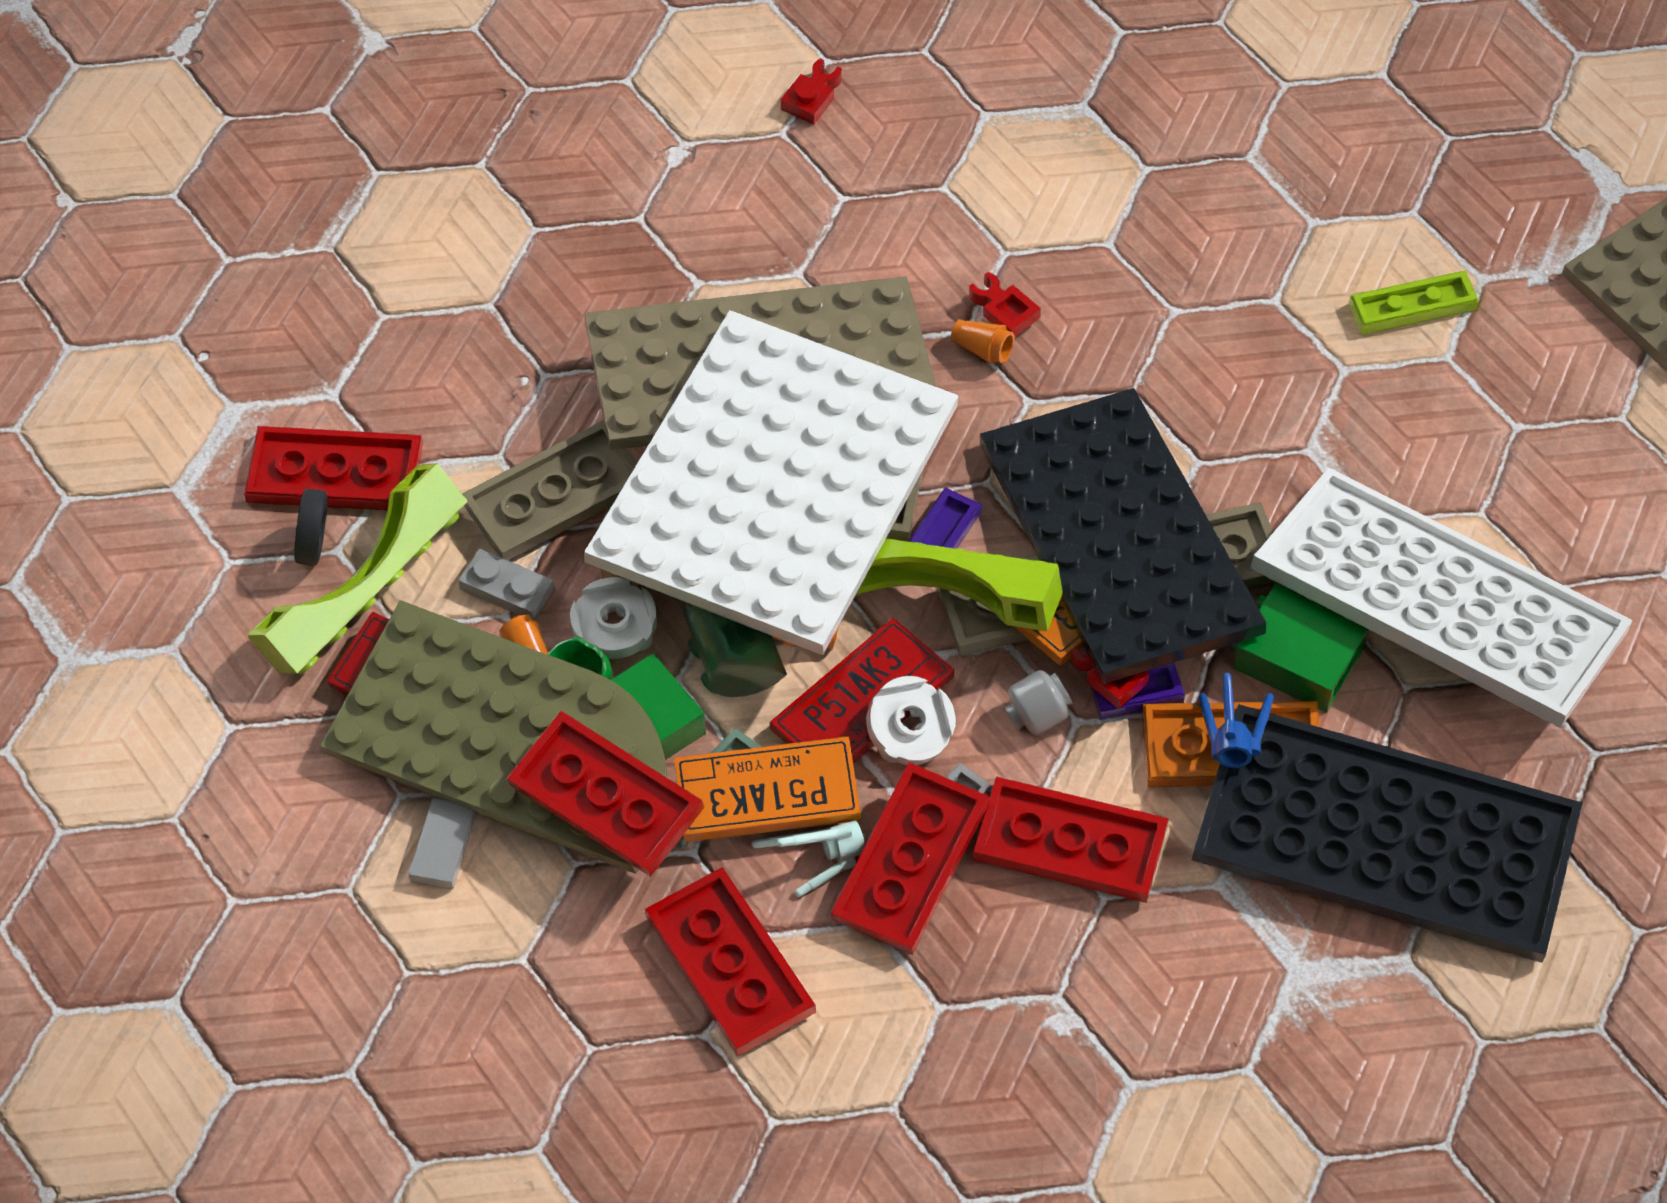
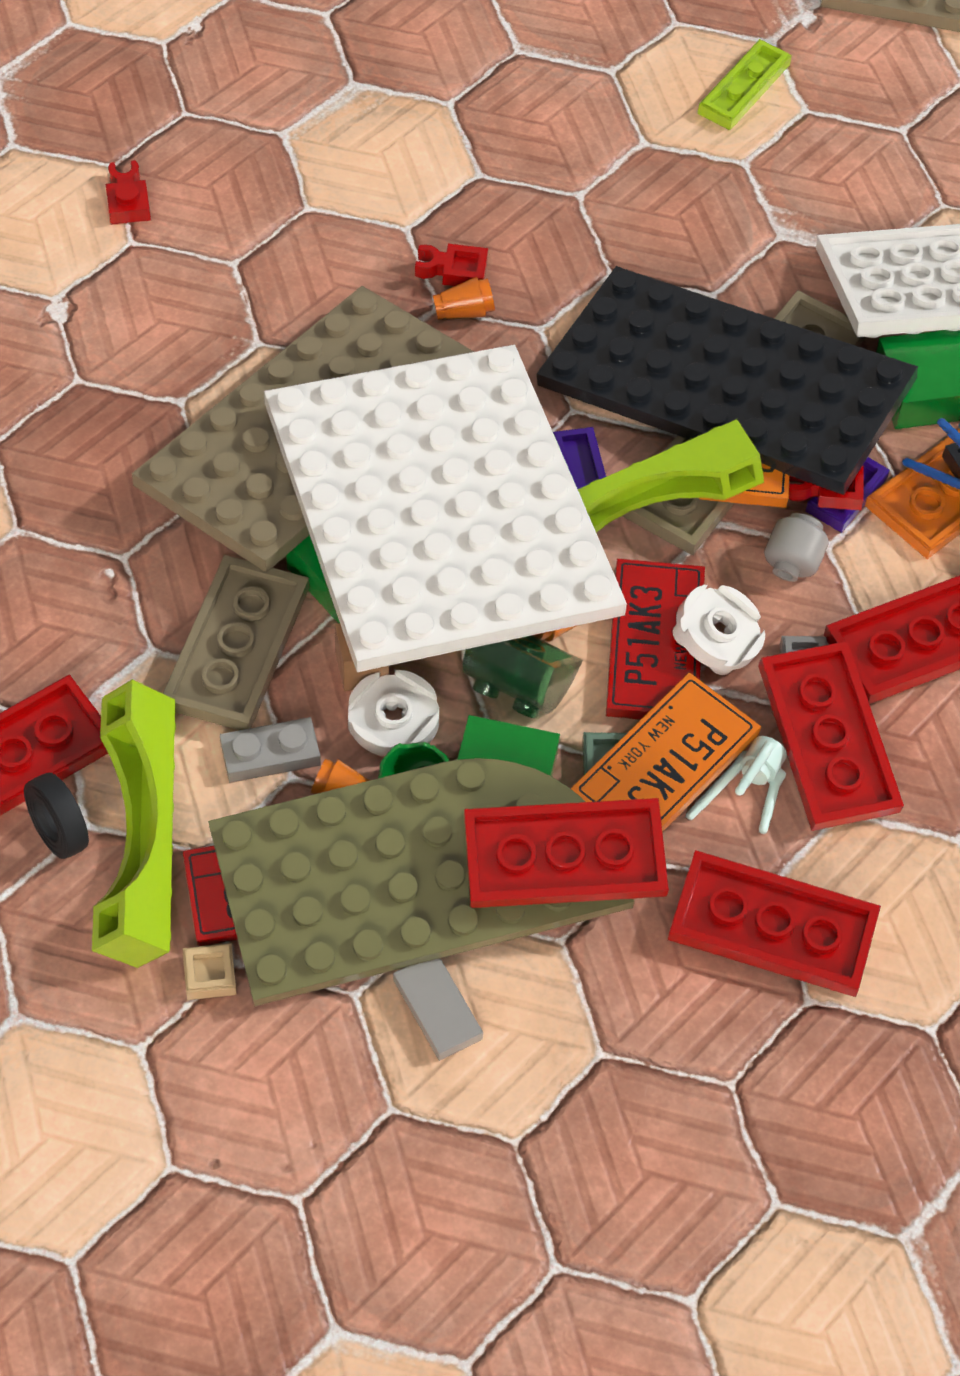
camera: 45 degrees left, 0 degrees up
none -> tan tile [182,943,237,1000]

